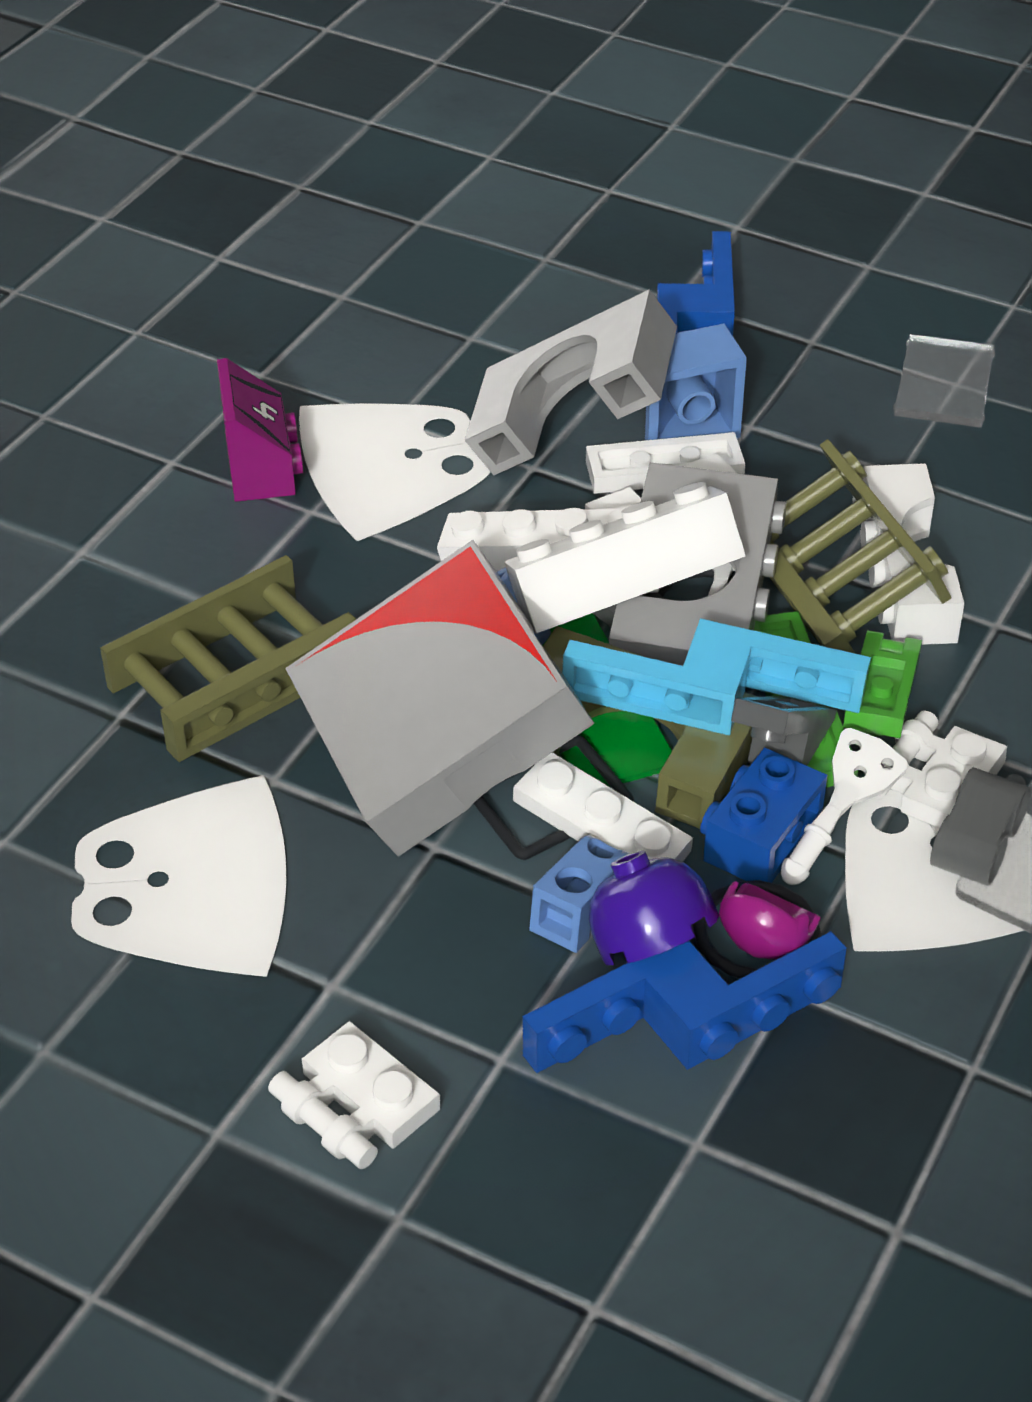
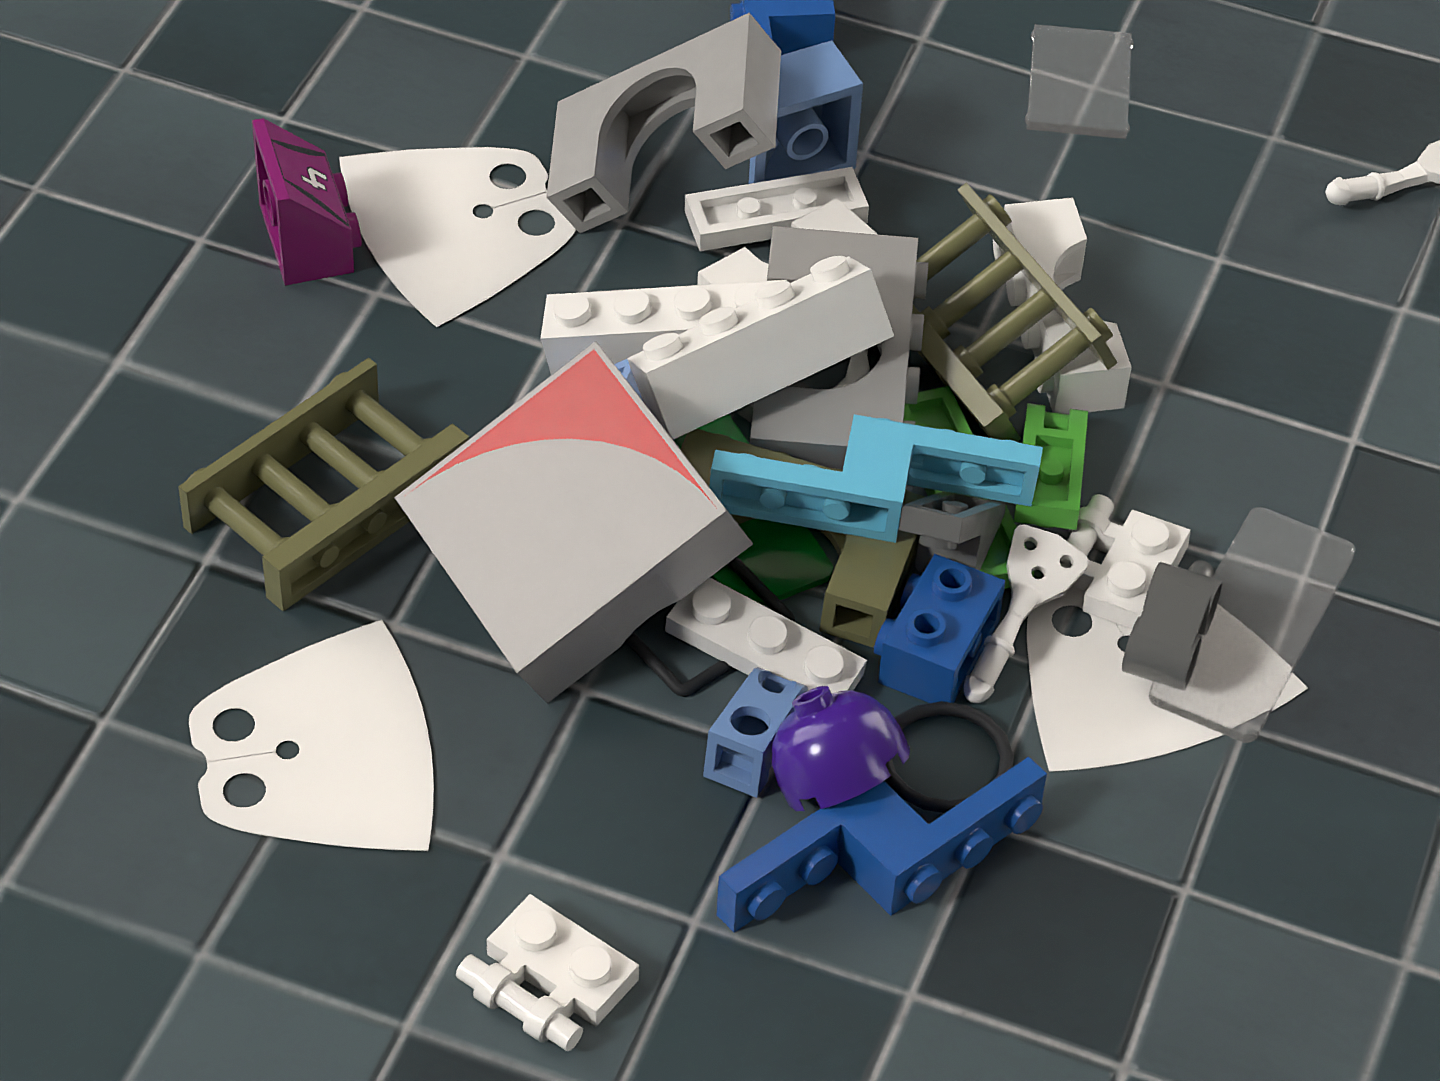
camera: 10 degrees left, 5 degrees up
magenta hair [719,881,820,960] -> none

